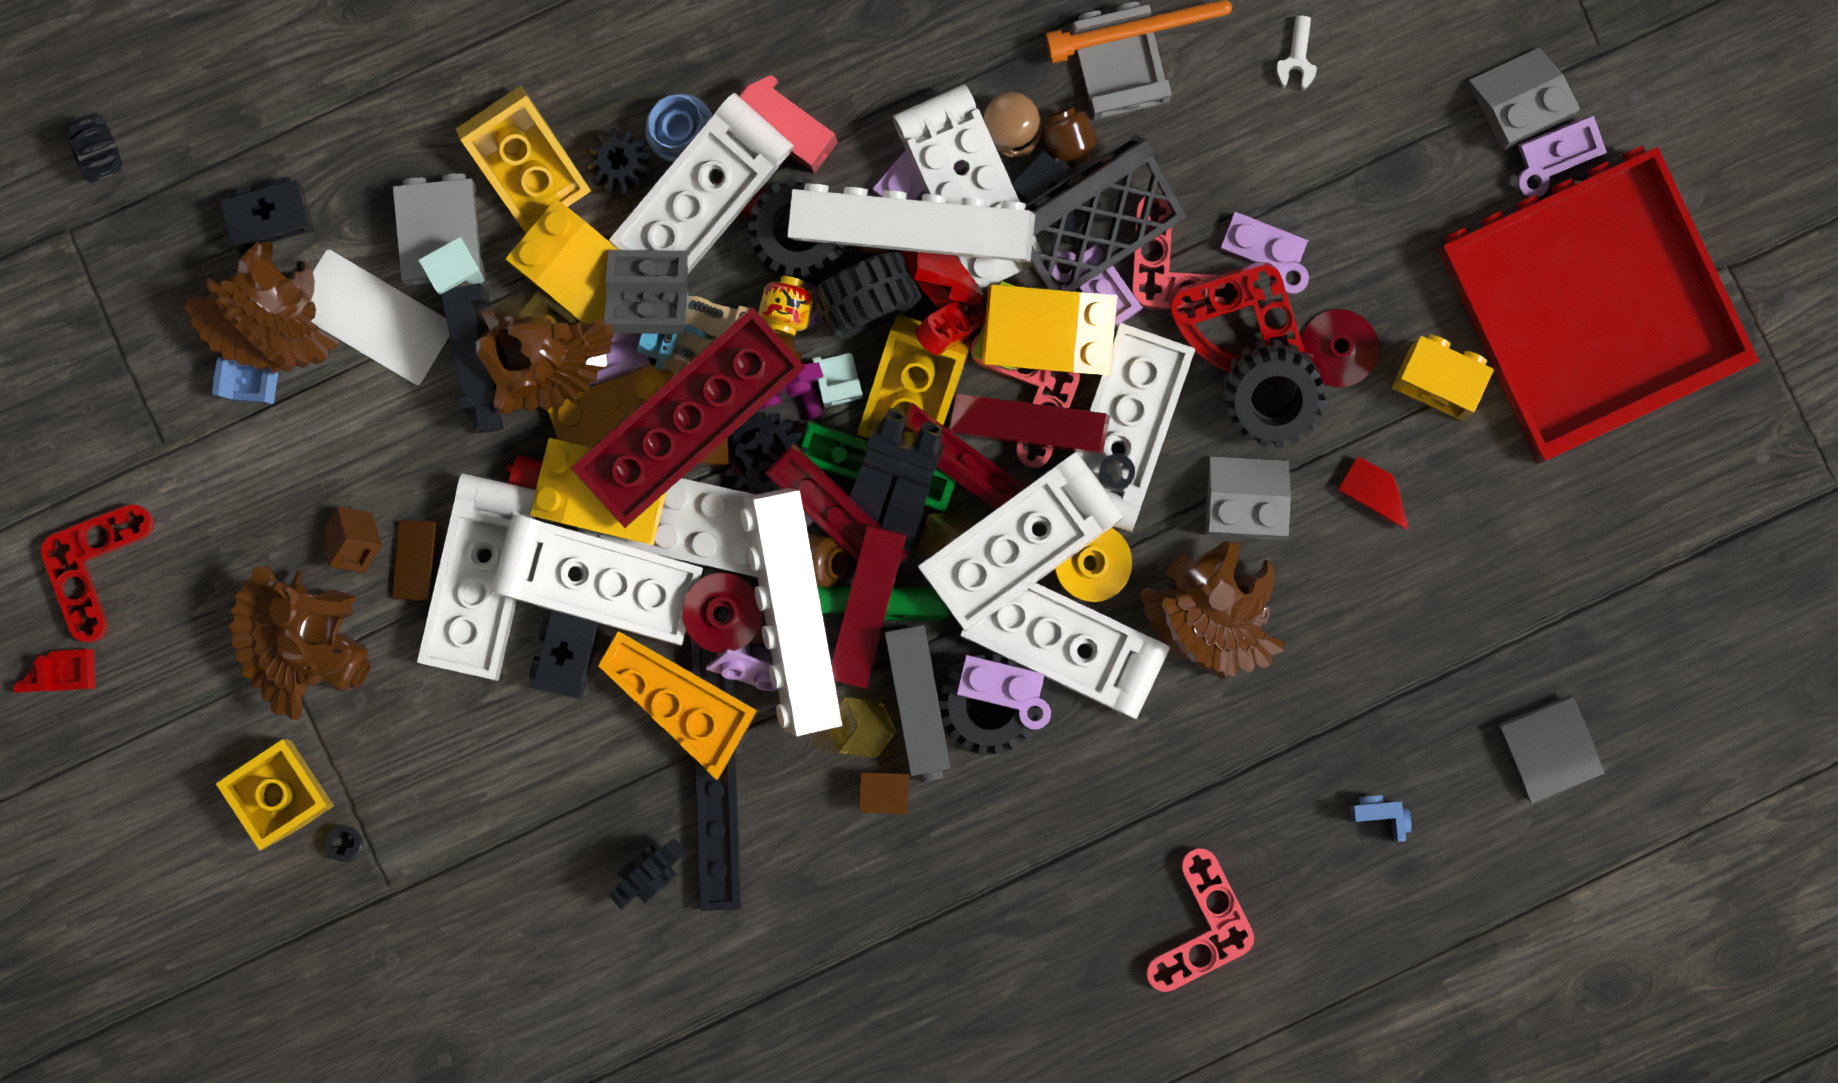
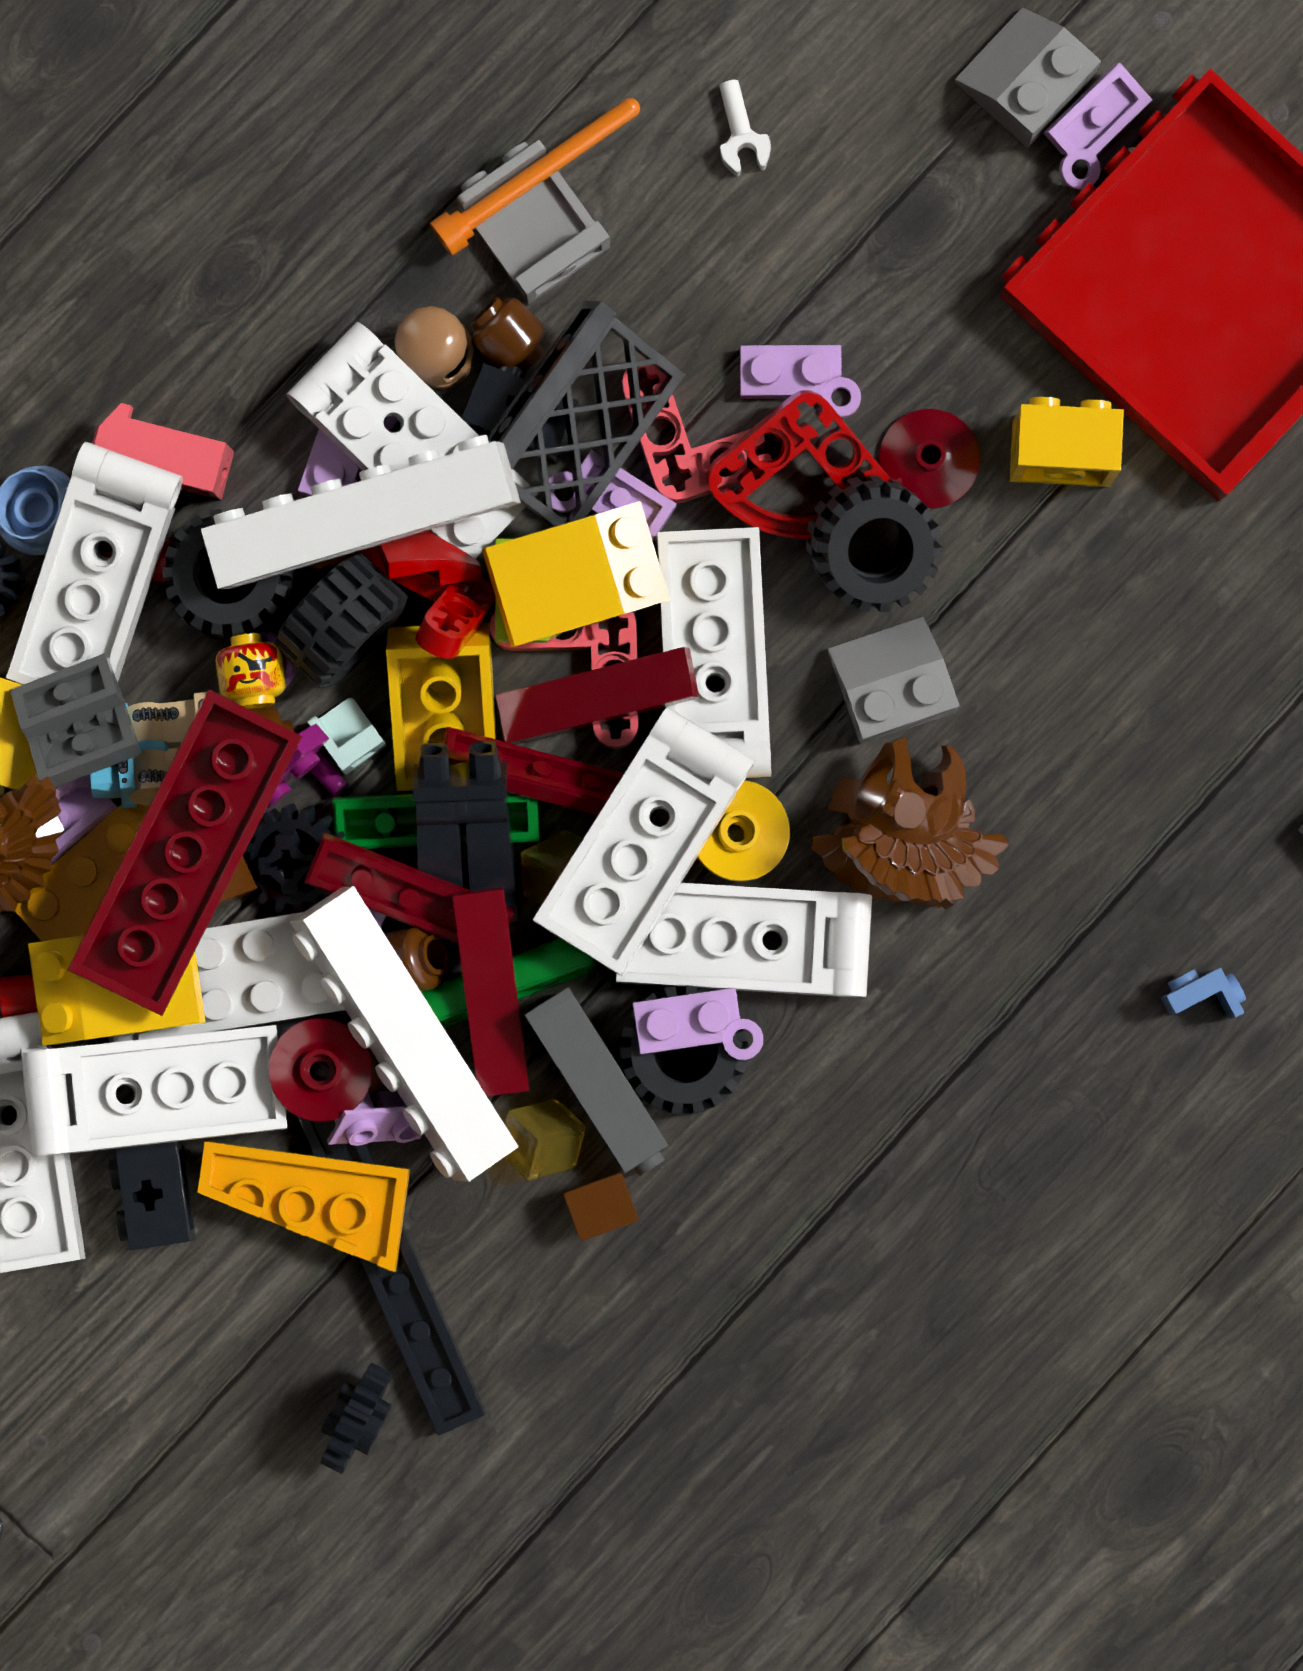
camera: 20 degrees left, 0 degrees up
black bush [1099,454,1135,491] -> none
coral beam [1146,848,1254,992] -> none
red slope [1338,456,1409,531] -> none

